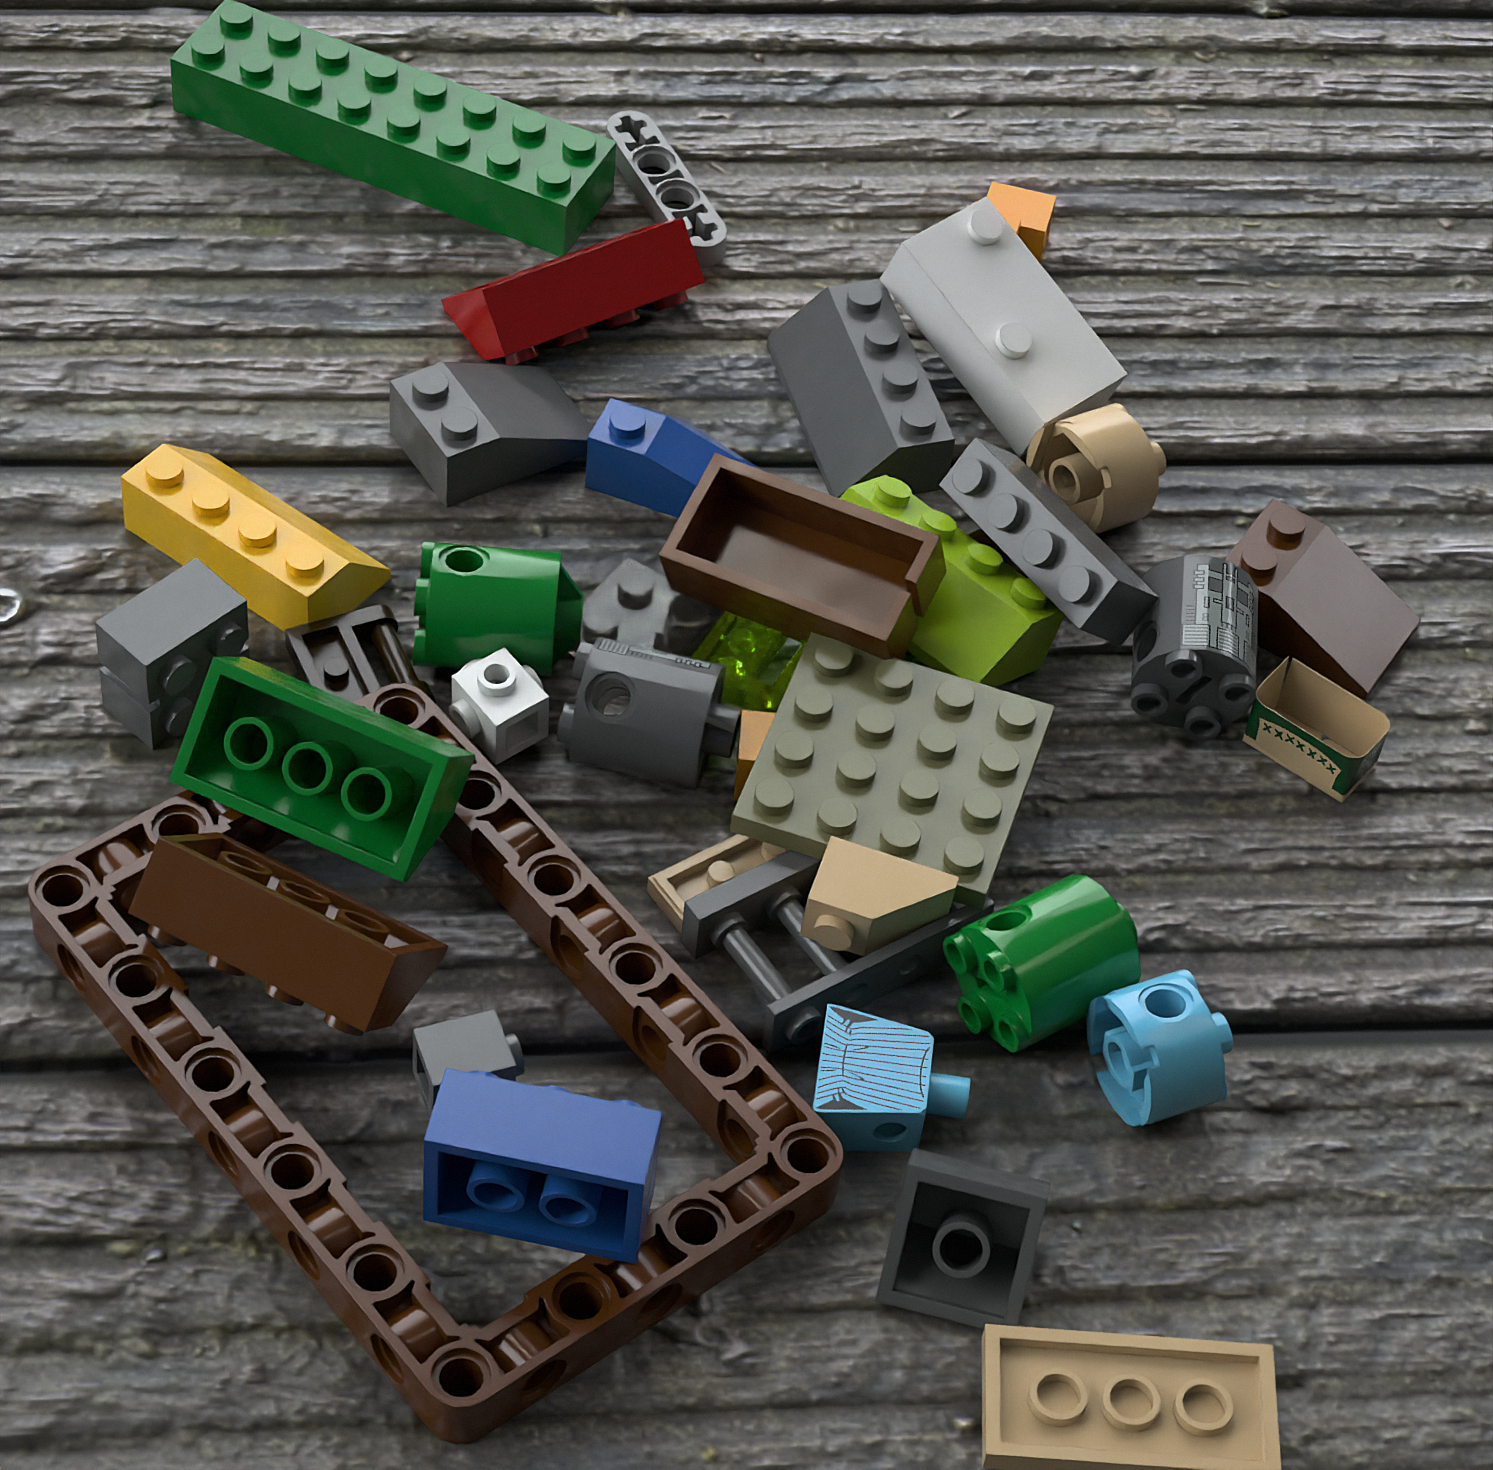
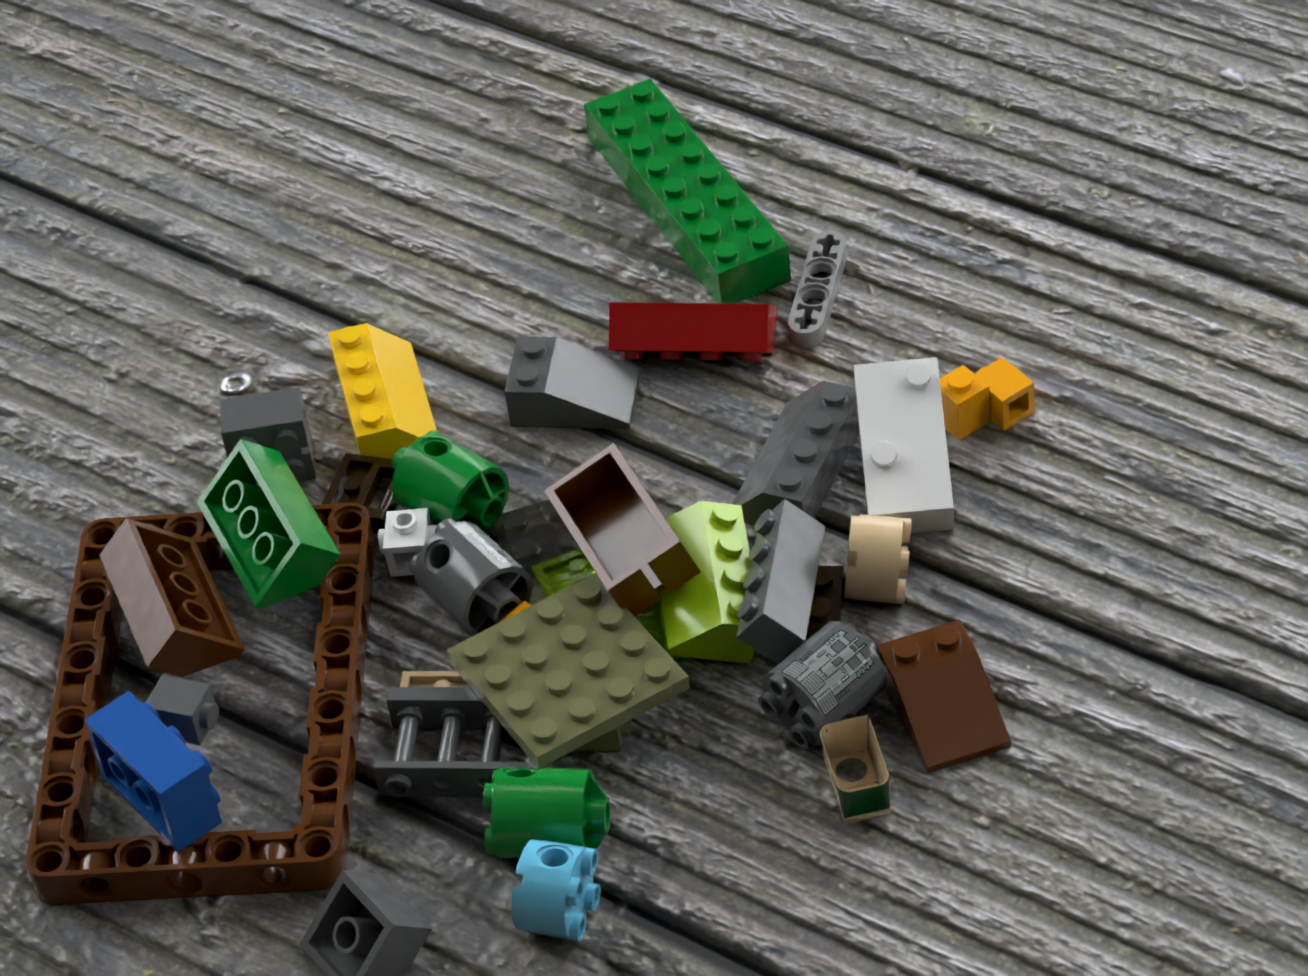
camera: 50 degrees right, 5 degrees down
blue wedge [585,398,764,518] -> none
tan slope [799,836,959,956] -> none
medium azure torso [812,1004,970,1151] -> none

